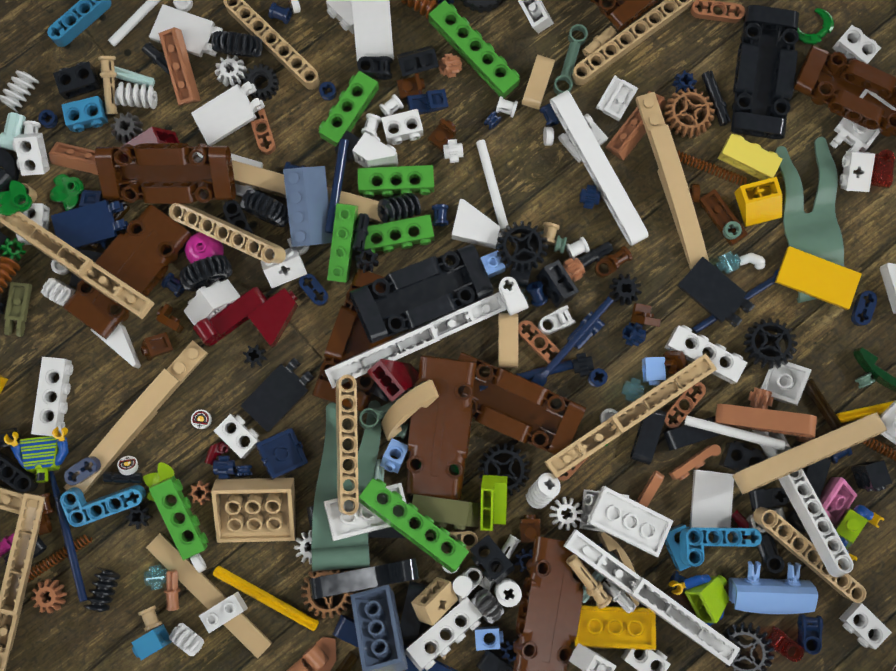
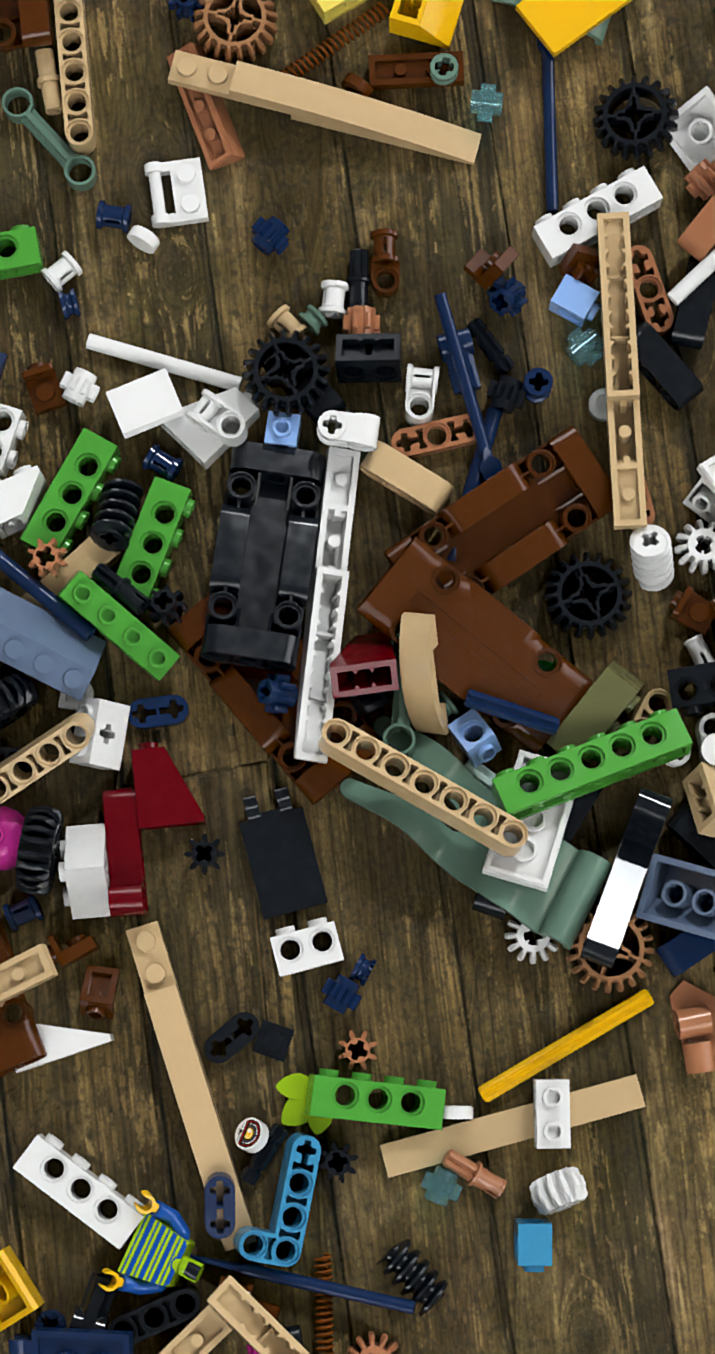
camera: 55 degrees left, 0 degrees up
tan bush [138,606,162,631] -> none
tile [191,410,212,429] -> none
dark red arm [204,441,229,465] -> none
tan slope [211,478,296,543] -> none
dark blue plate [255,428,308,480] -> none
lime piece [480,475,508,531] -> none
tan beam [521,55,555,110] -> none
dark blue bush [526,281,548,306] -> none
white beam [550,90,649,246] -> none
white plate [596,75,638,121] -> none
black gear [609,274,642,306] -> none
black tile [677,257,755,327] -> none
white arm [736,253,766,270] -> none
none -> nougat gear [27,538,68,578]
none -> white slope [106,368,185,439]
none -> white piece [185,388,248,447]
none -> black beam [204,1012,260,1063]
none -> black plate [252,1019,295,1062]
none -> dark blue gear [257,673,298,714]
none -> dark blue axle [464,689,560,735]
none -> black axle [467,318,514,375]

